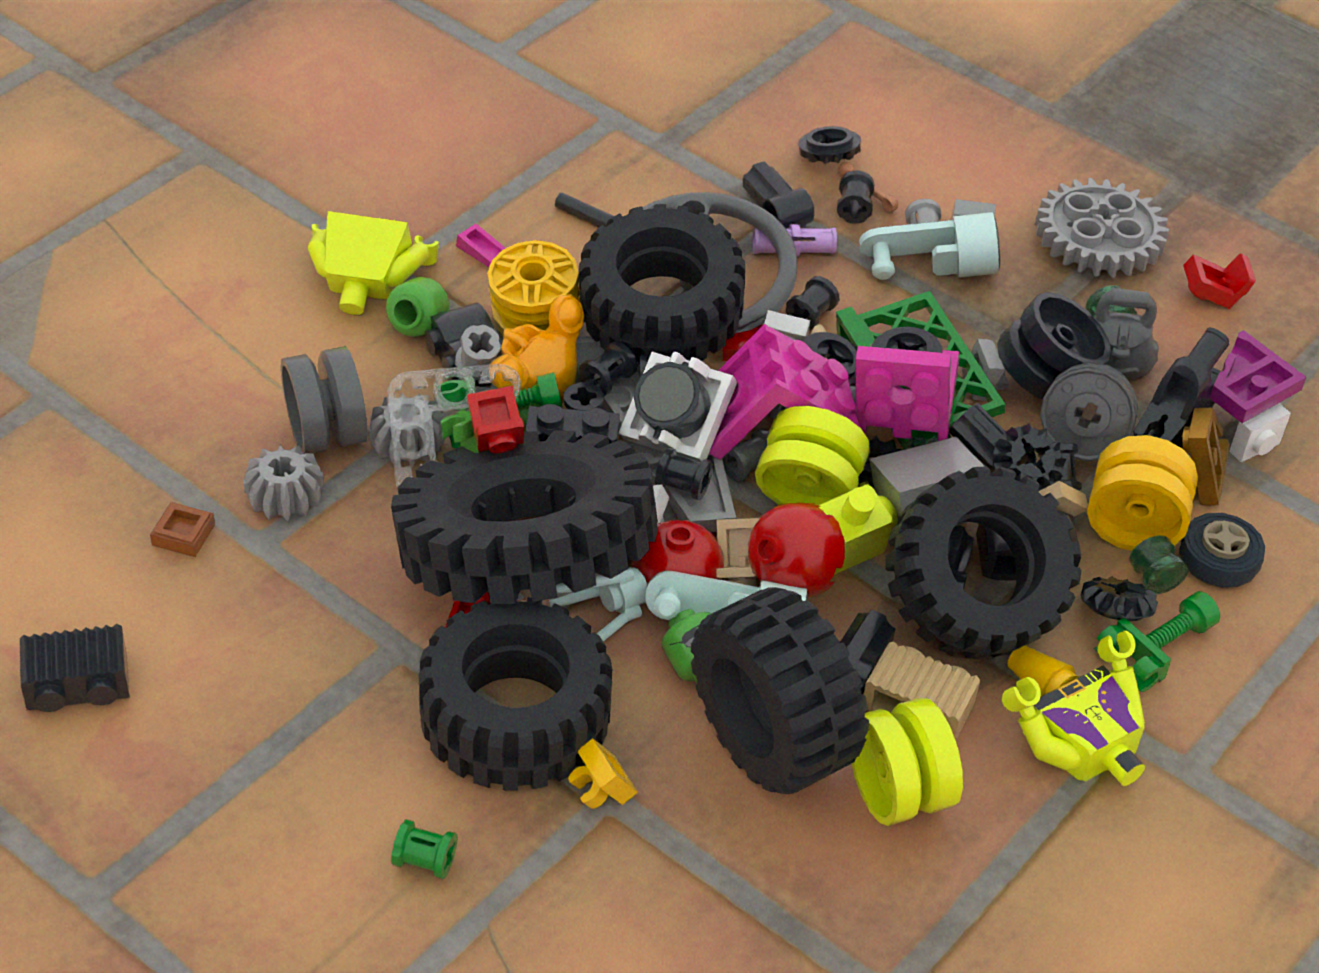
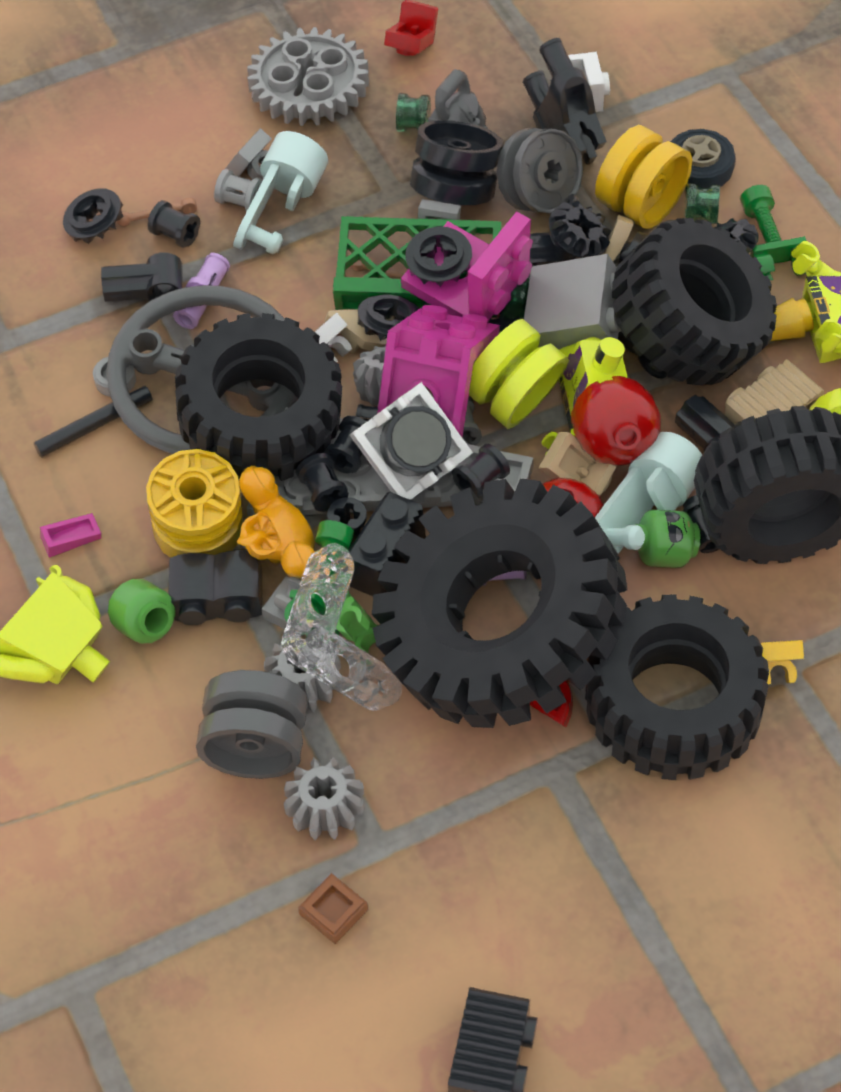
camera: 60 degrees left, 10 degrees up
green bush [391,819,458,880] -> none
light grey bush [455,325,501,380] -> none
red bracket [467,386,524,453] -> none
black bush [785,276,840,330] -> none
pearl gold wing [1182,408,1230,505] -> none
magenta wing [1210,330,1306,423] -> none

